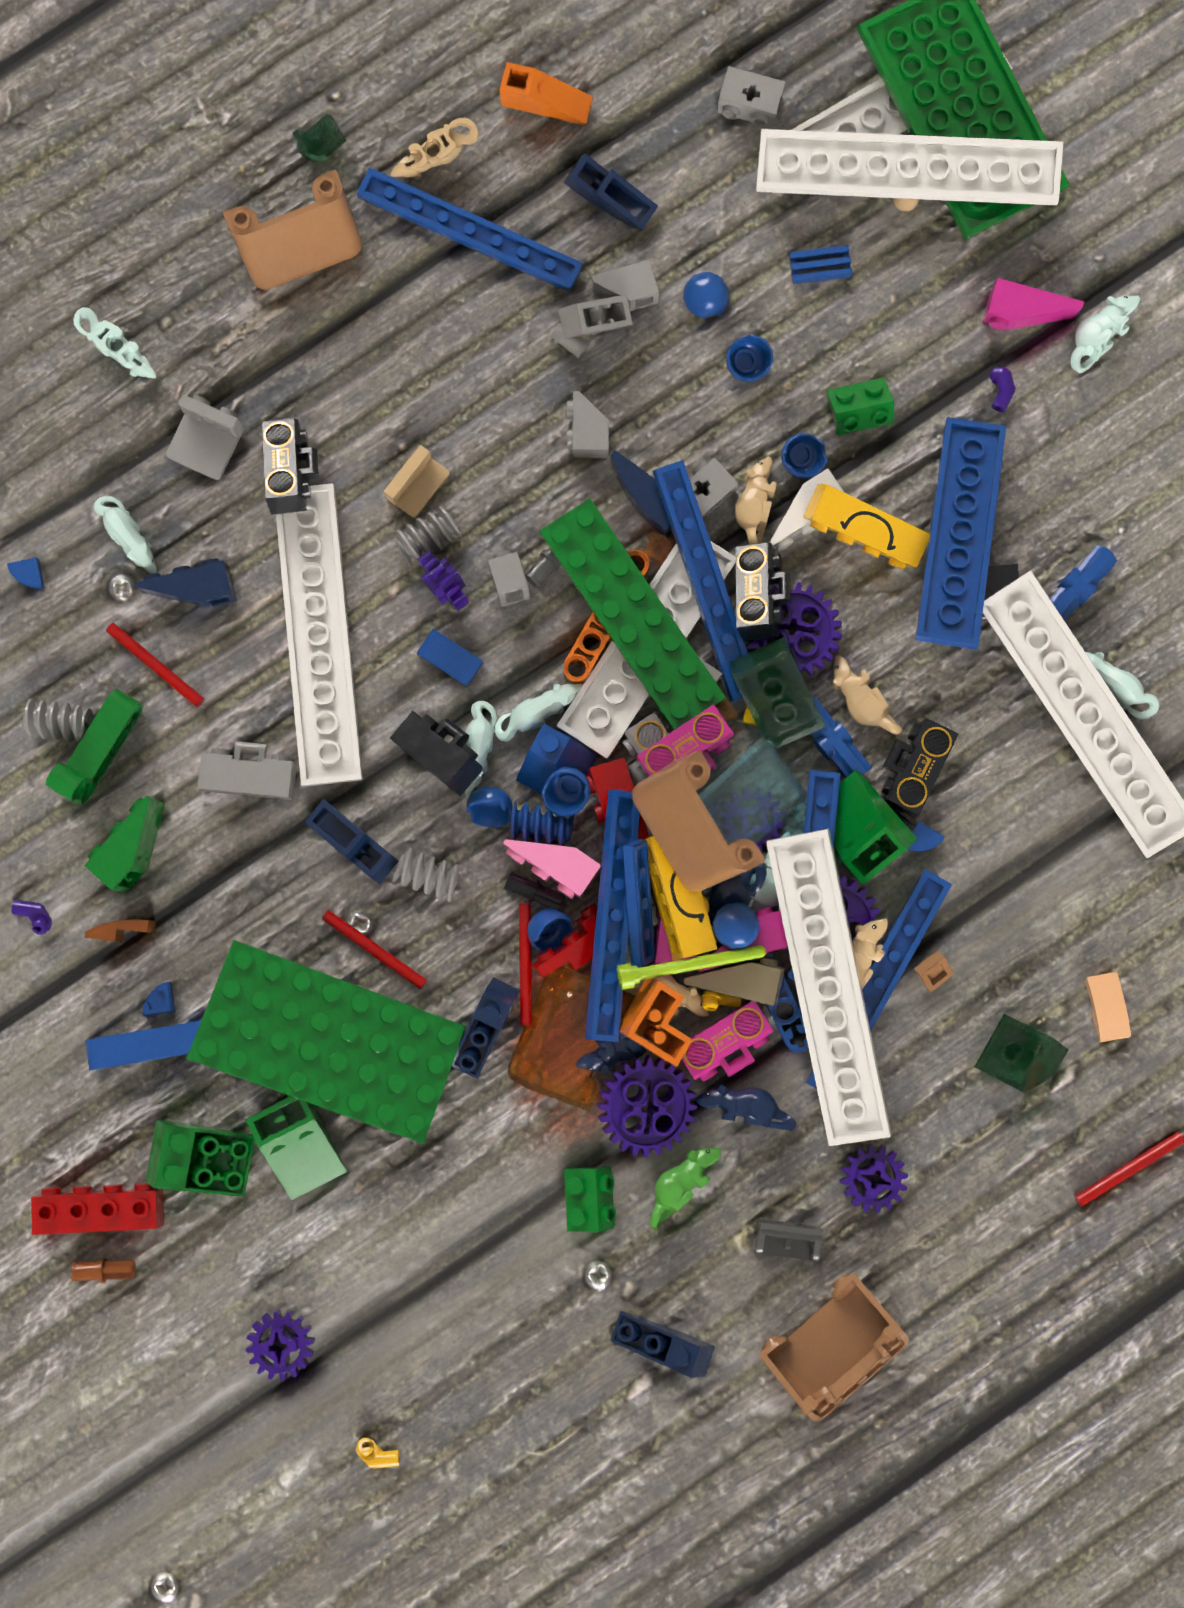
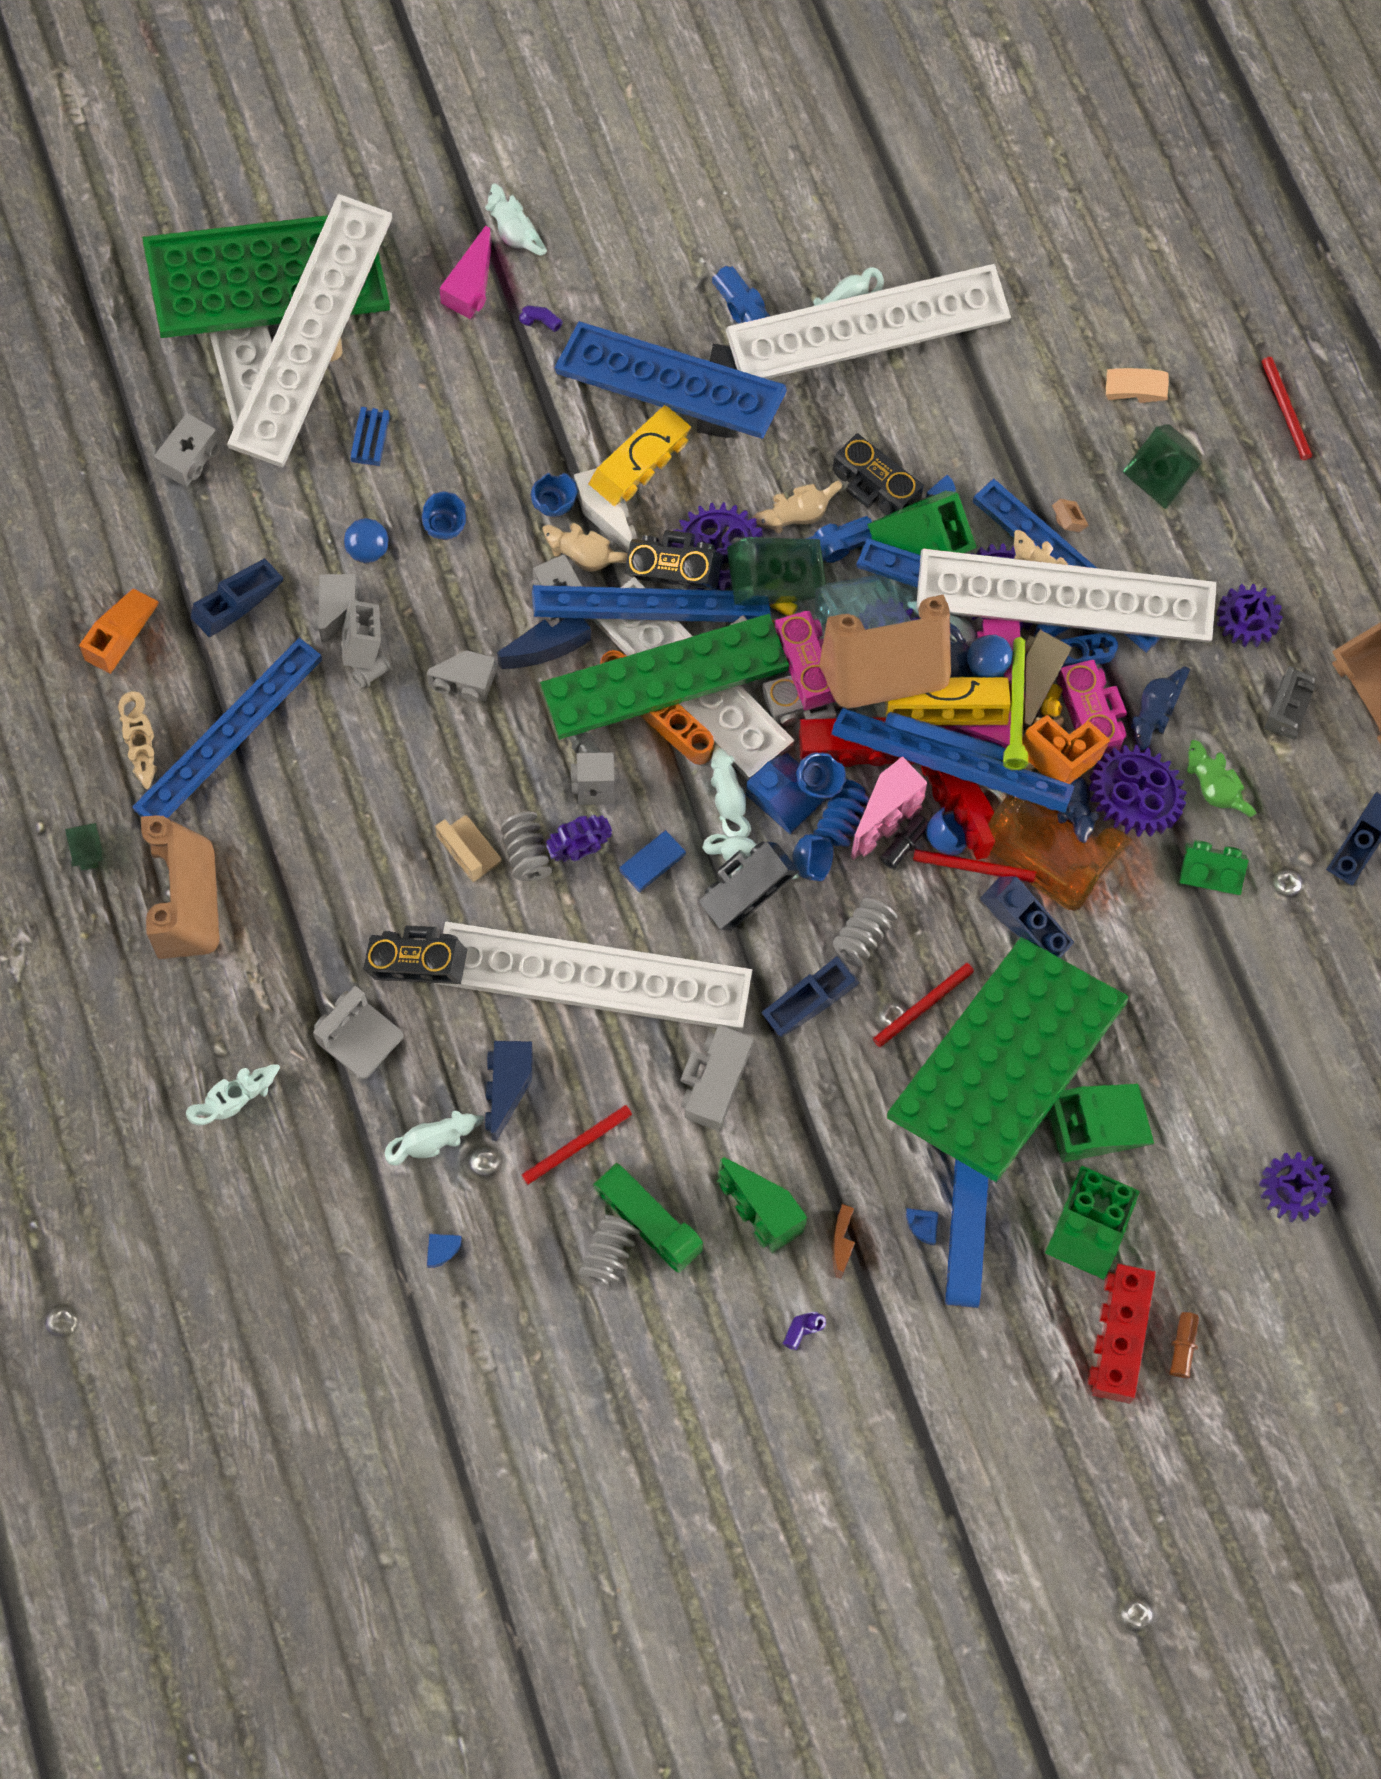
camera: 80 degrees left, 15 degrees down
clear orange plate [642,532,676,566] -> none
green bracket [826,378,894,435] -> none

